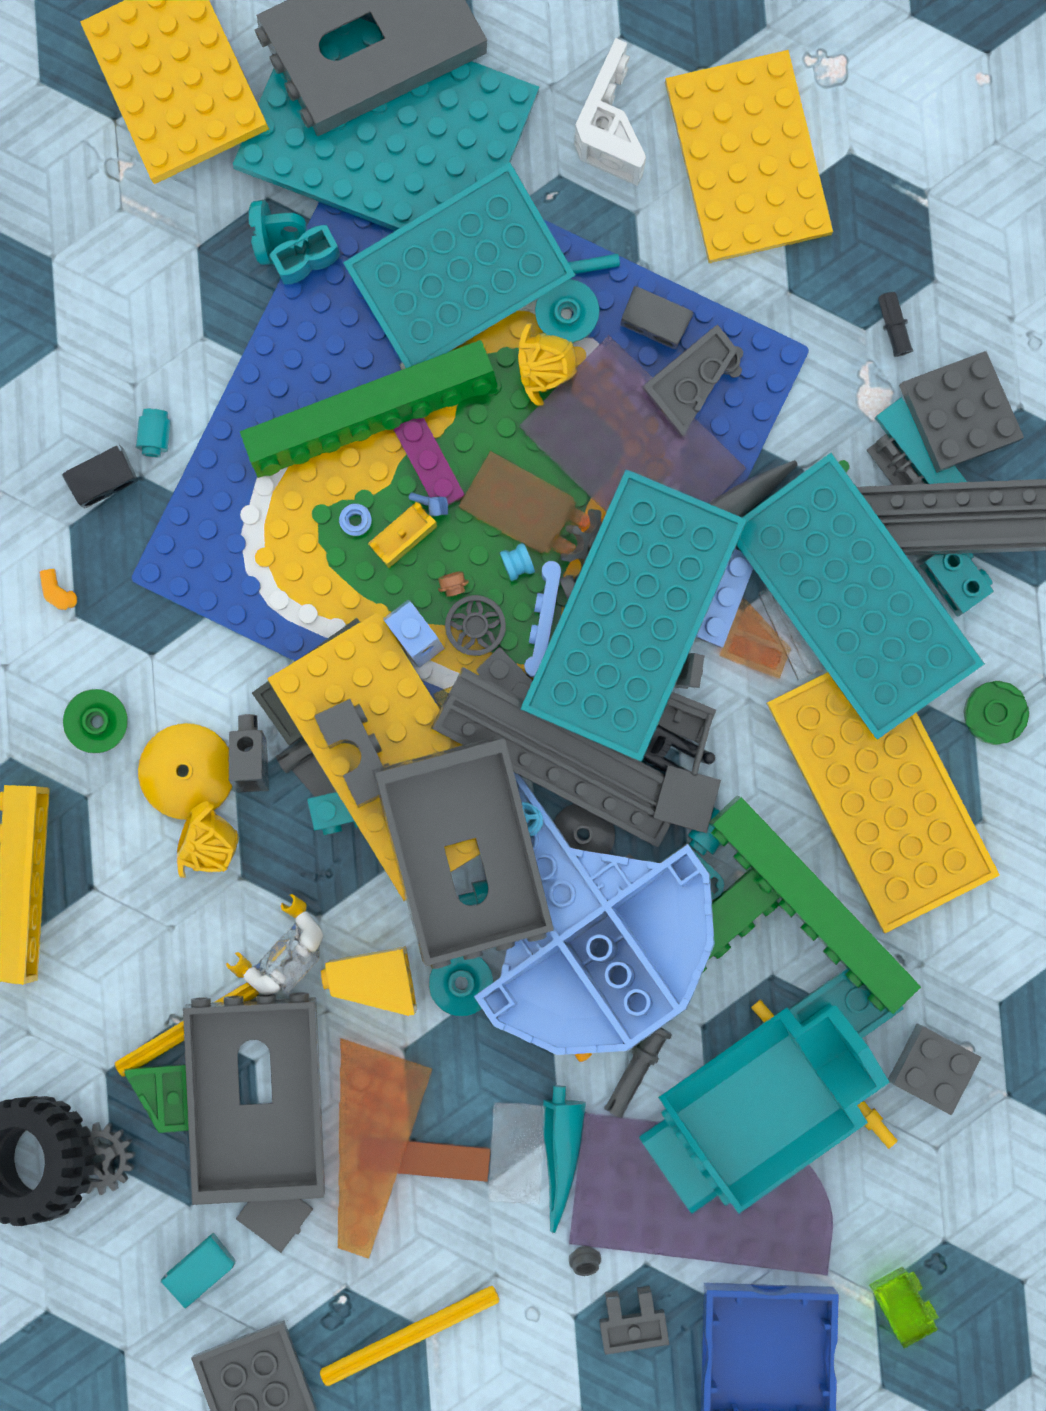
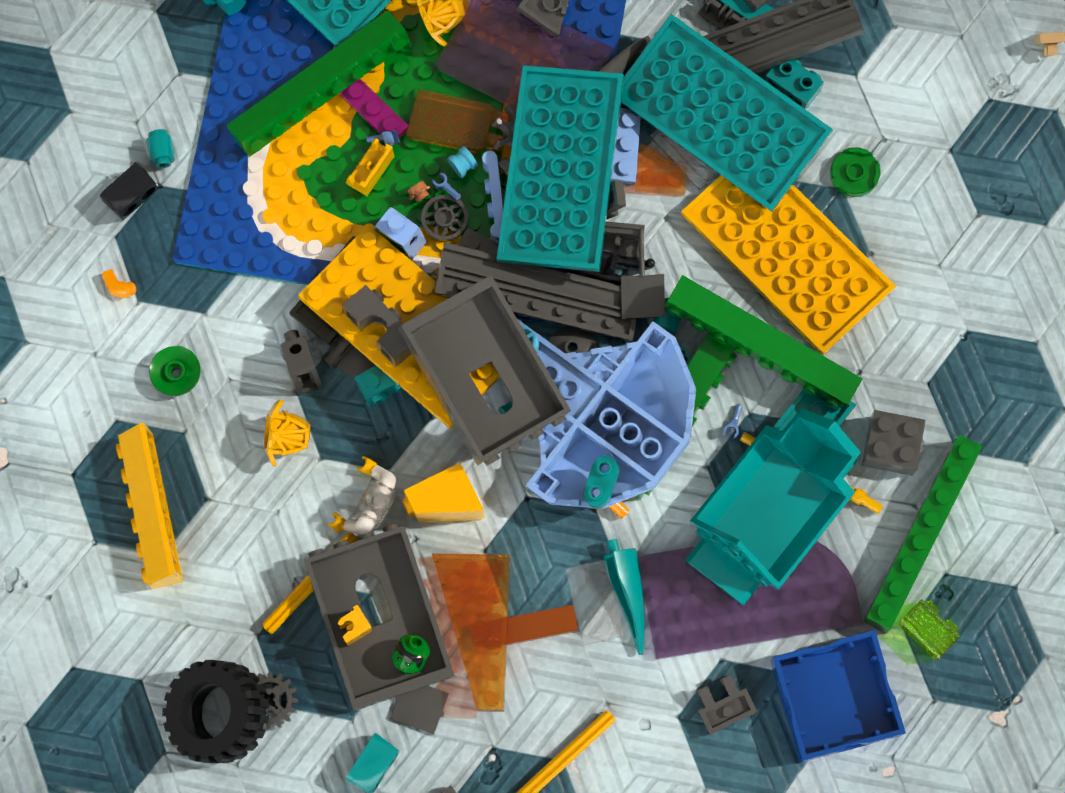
camera: 15 degrees left, 10 degrees down
green wing [124,1064,189,1133] -> none
yellow dish [138,723,232,820] -> none
light blue plate [339,504,372,536] -> none
teal dish [429,956,494,1016] -> none
dark grey plate [569,1246,601,1276] -> none
dark grey pin [604,1027,672,1118] -> none
none -> yellow hinge [338,605,372,646]
none -> green head [392,634,430,674]
none -> medium blue hand [432,173,461,200]
none -> teal plate [583,456,620,508]
none -> medium blue hand [723,404,743,439]
none -> green brick [863,434,983,634]

